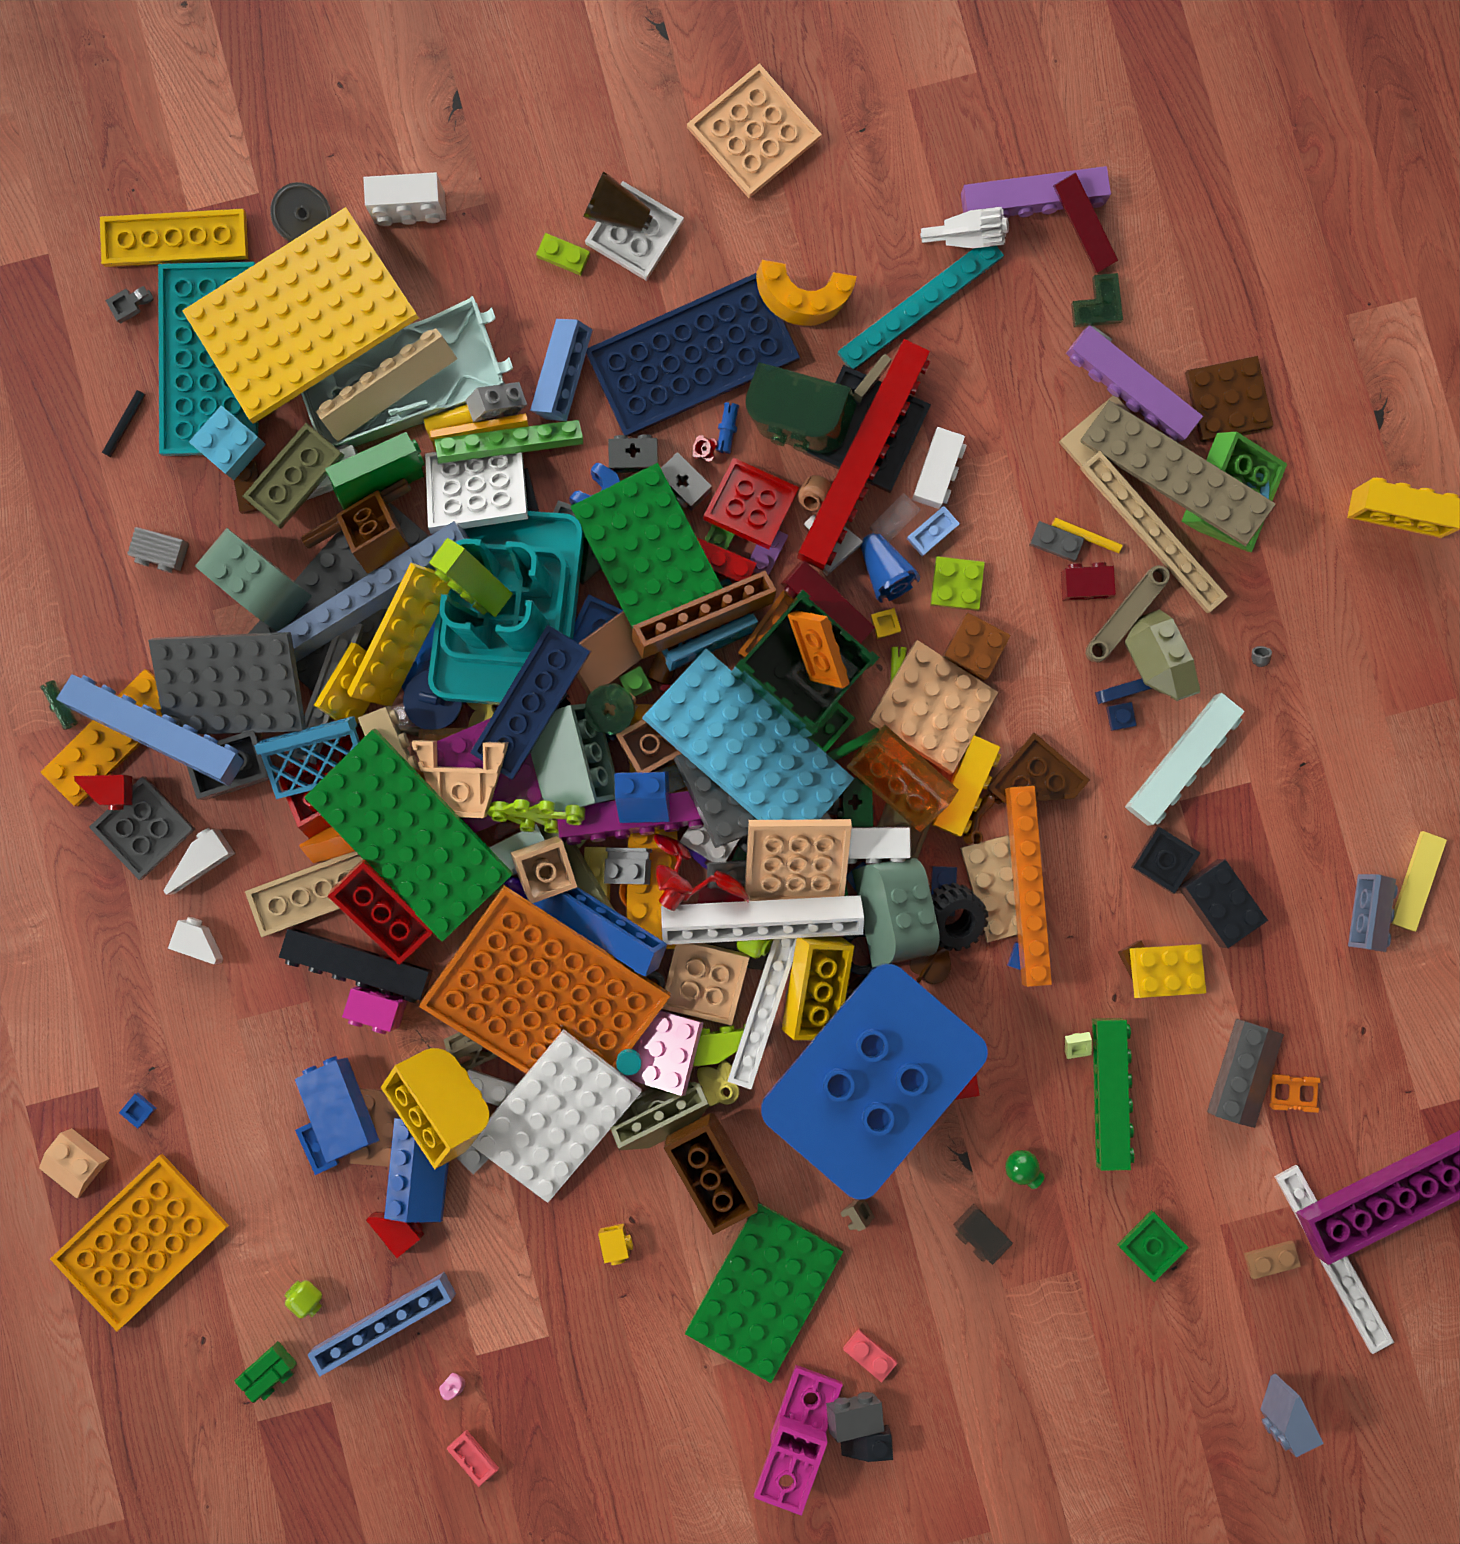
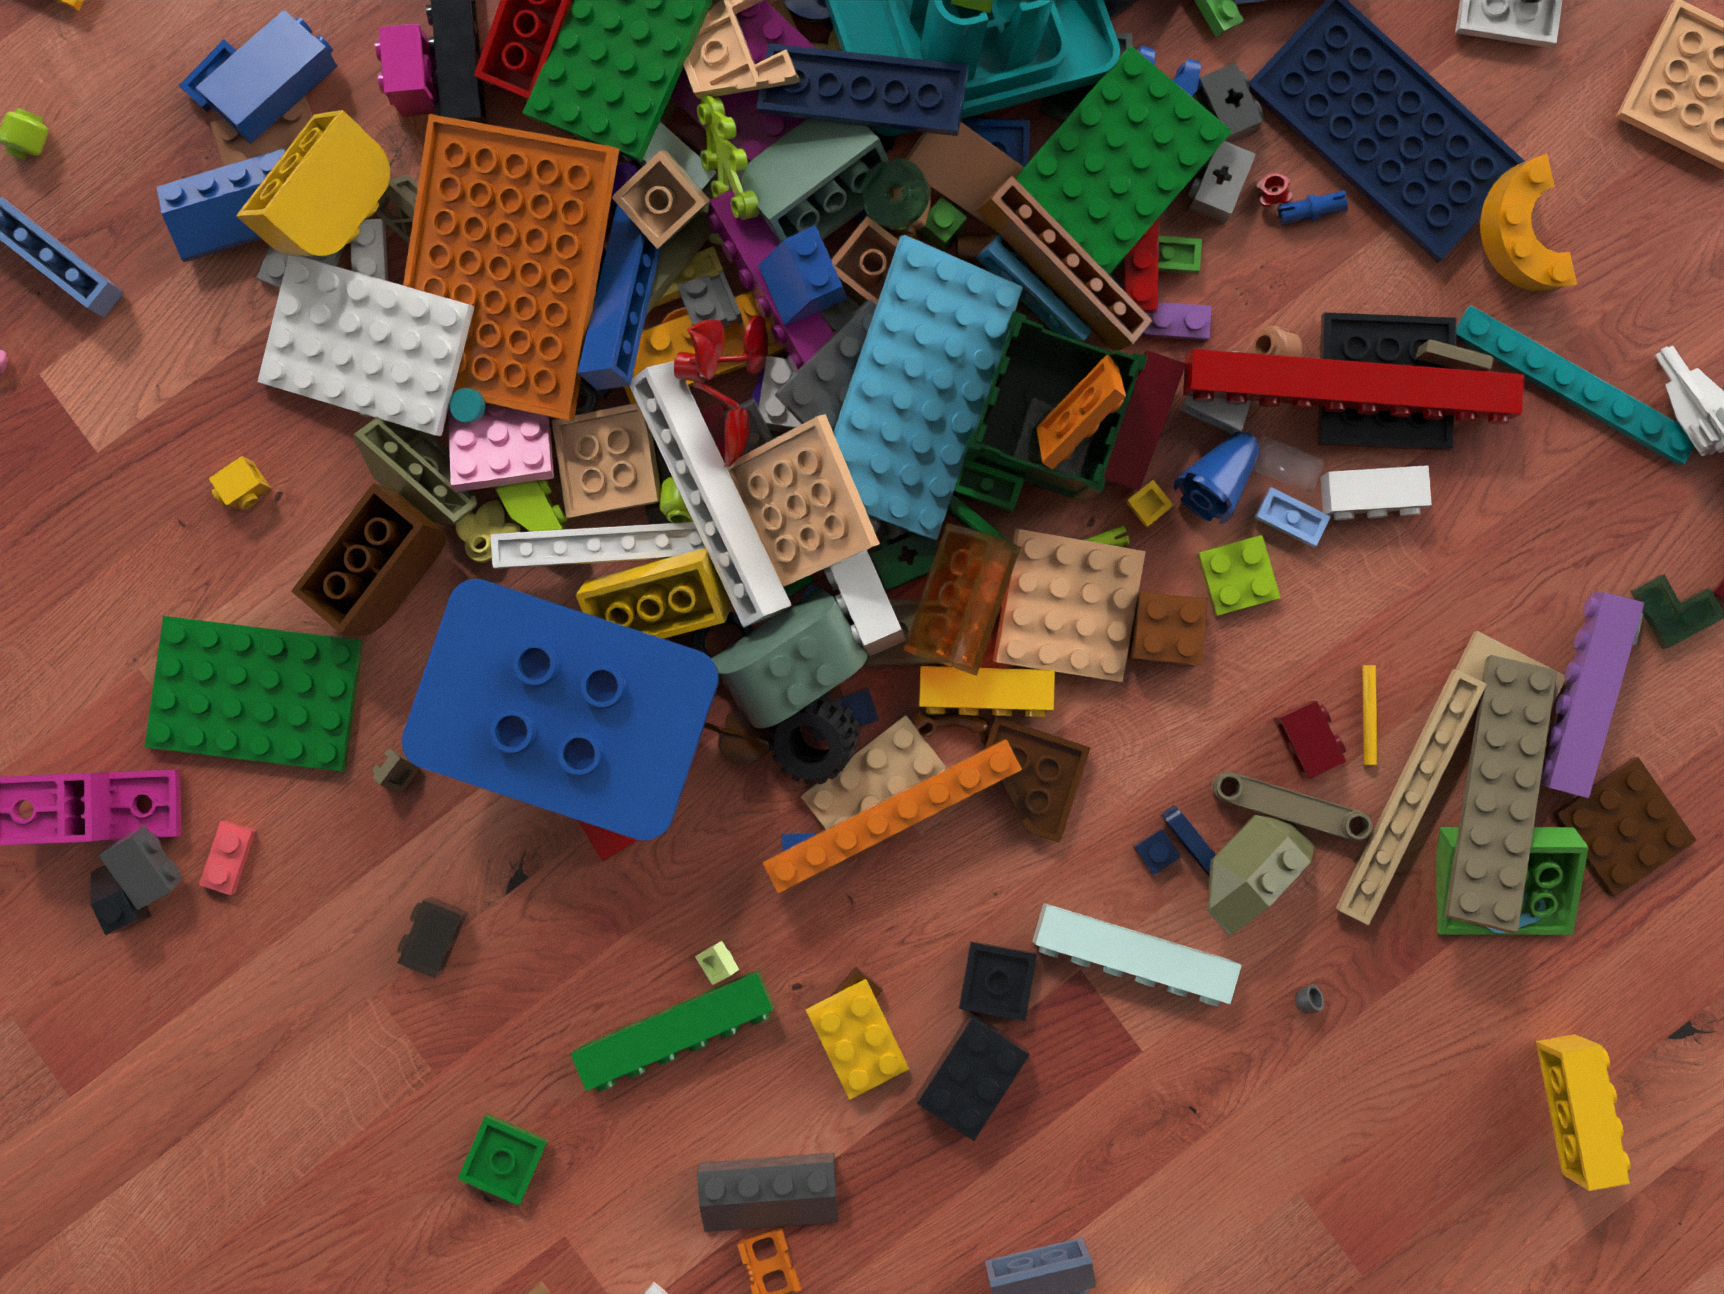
camera: 70 degrees right, 0 degrees up
red slope [366,1212,424,1258] -> none
red plate [703,458,799,550] -> none
clear green brick [745,362,857,453] -> none
green piece [1005,1150,1045,1189] -> none
dark grey plate [1029,521,1084,562] -> none

